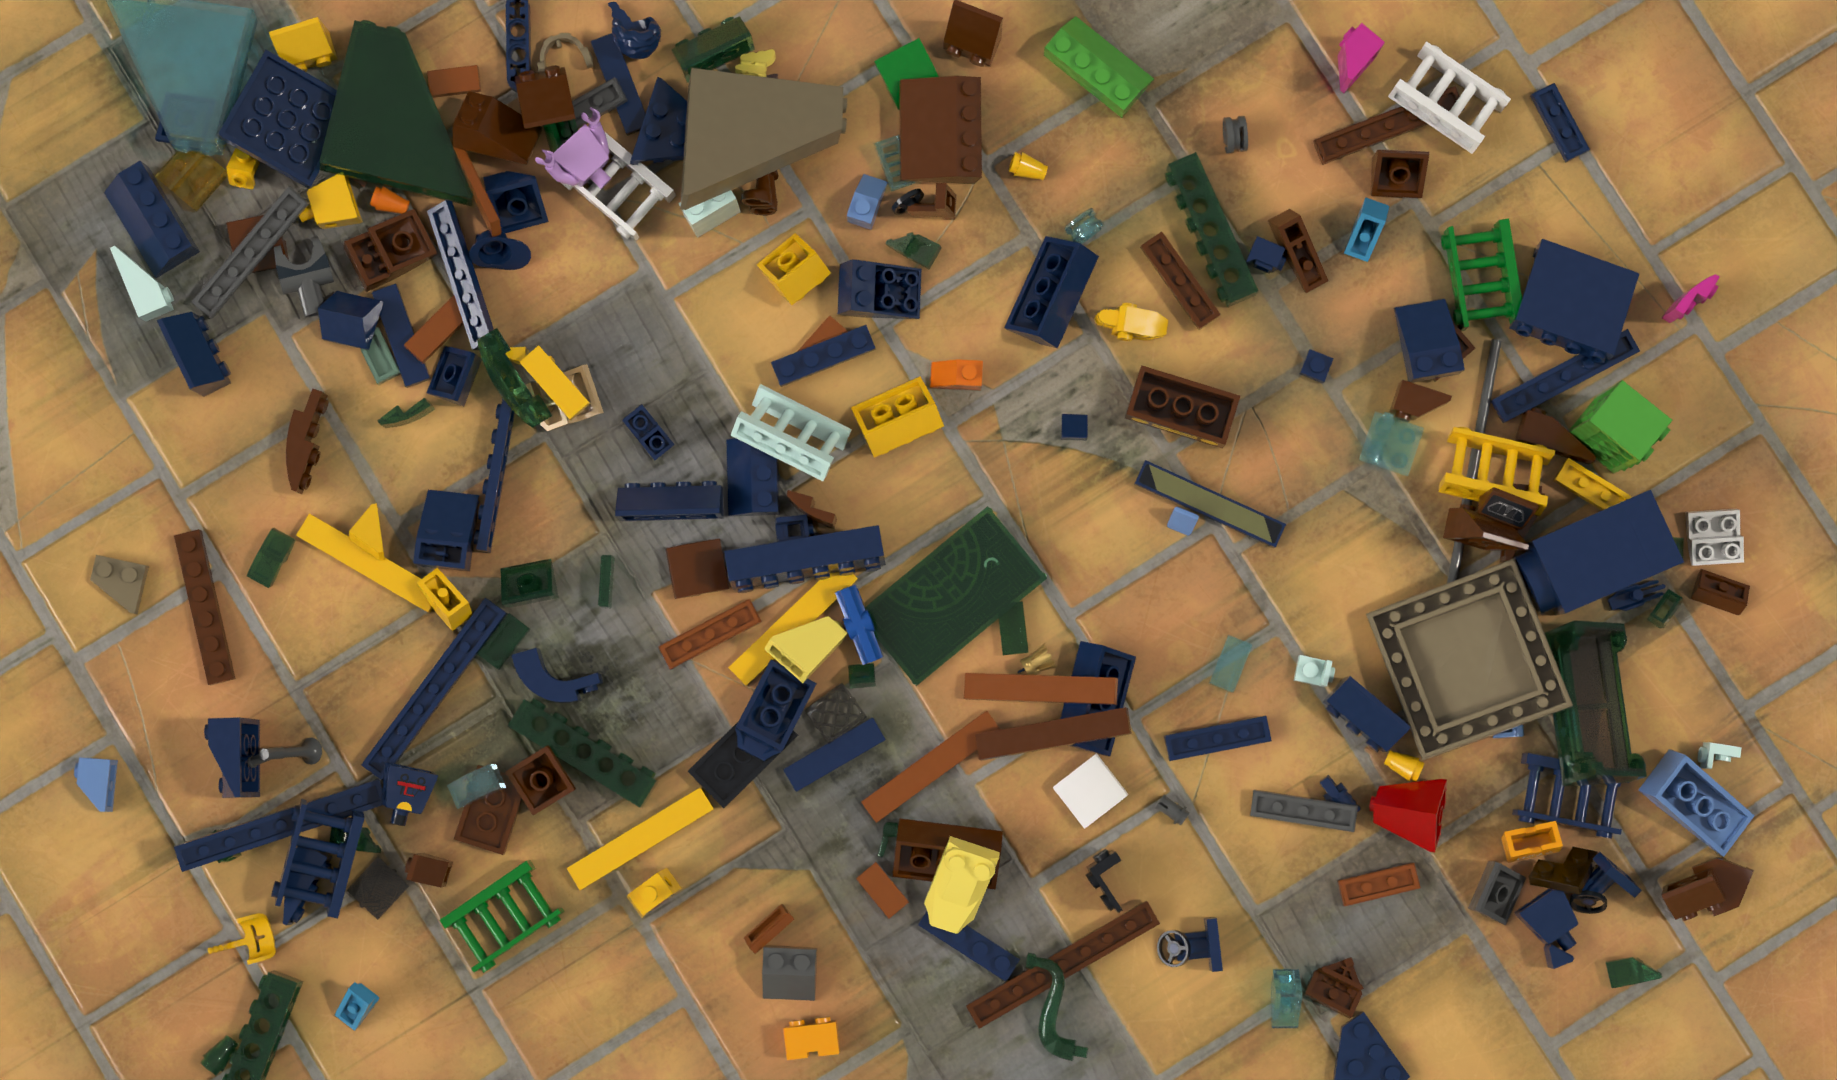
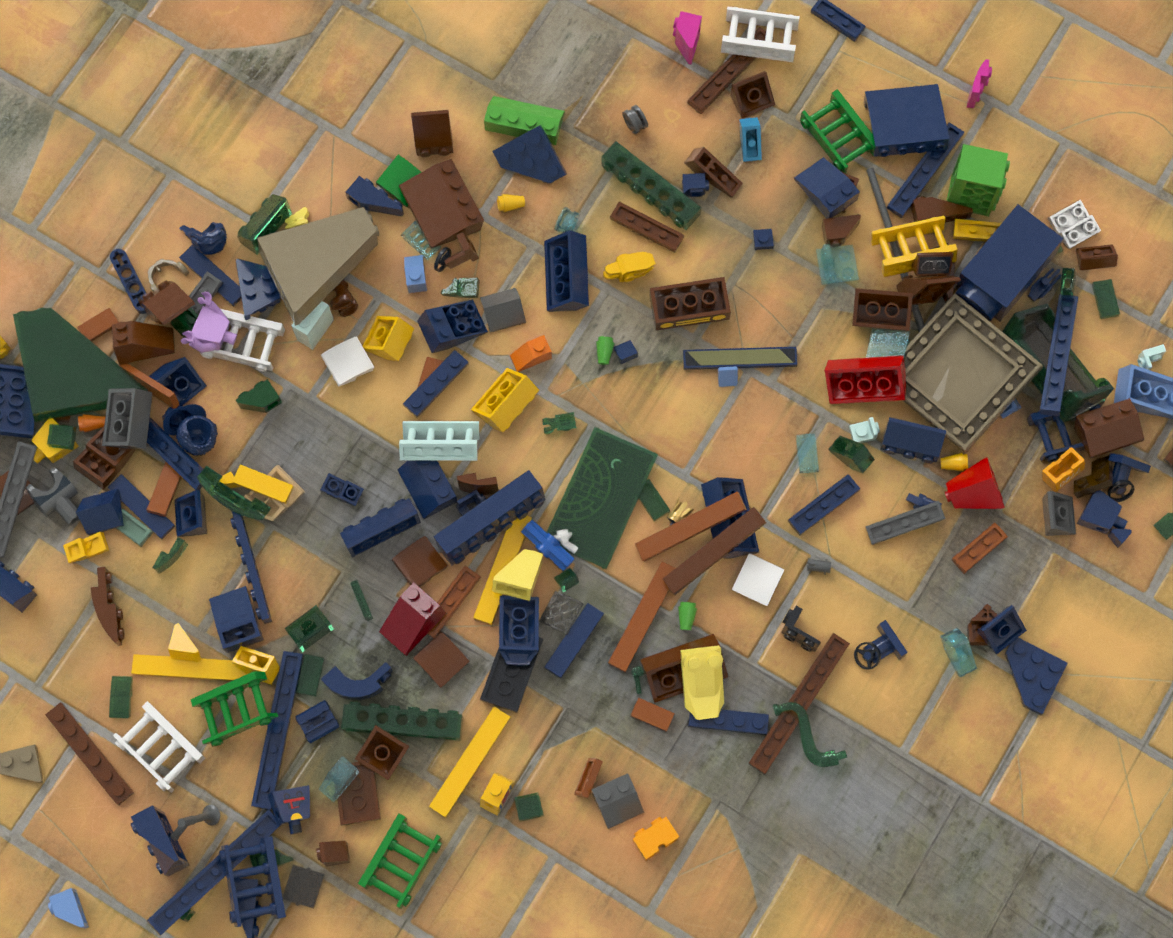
camera: 30 degrees left, 10 degrees down
none -> clear green piece [47,424,77,450]
none -> yellow slope [63,532,109,563]
none -> dark grey slope [102,388,152,449]
none -> white fence [113,701,205,793]
none -> dark blue hair [176,415,218,456]
none -> green fence [190,671,278,747]
none -> dark green slope [236,379,282,413]
none -> dark blue piece [295,700,339,744]
none -> white slope [321,336,374,387]
none -> dark blue slope [345,176,404,216]
none -> dark red slope [379,582,446,656]
none -> reddish brown slope [413,631,470,688]
none -> dark grey slope [480,288,526,333]
none -> dark blue plate [492,125,567,183]
none -> clear green piece [514,792,544,822]
none -> clear green plate [542,412,576,434]
none -> white plate [554,529,578,554]
none -> bright green cone [596,336,615,365]
none -> bright green cone [678,602,698,630]
none -> red slope [824,356,906,404]
none -> clear green slope [828,436,875,473]
none -> reddish brown slope [852,288,913,331]
none -> clear light blue hinge [866,328,910,358]
none -> dark blue slope [977,605,1027,655]
none -> dark blue plate [1040,294,1078,416]
none -> reddish brown slope [1074,398,1144,459]
none -> clear green tile [1092,279,1120,319]

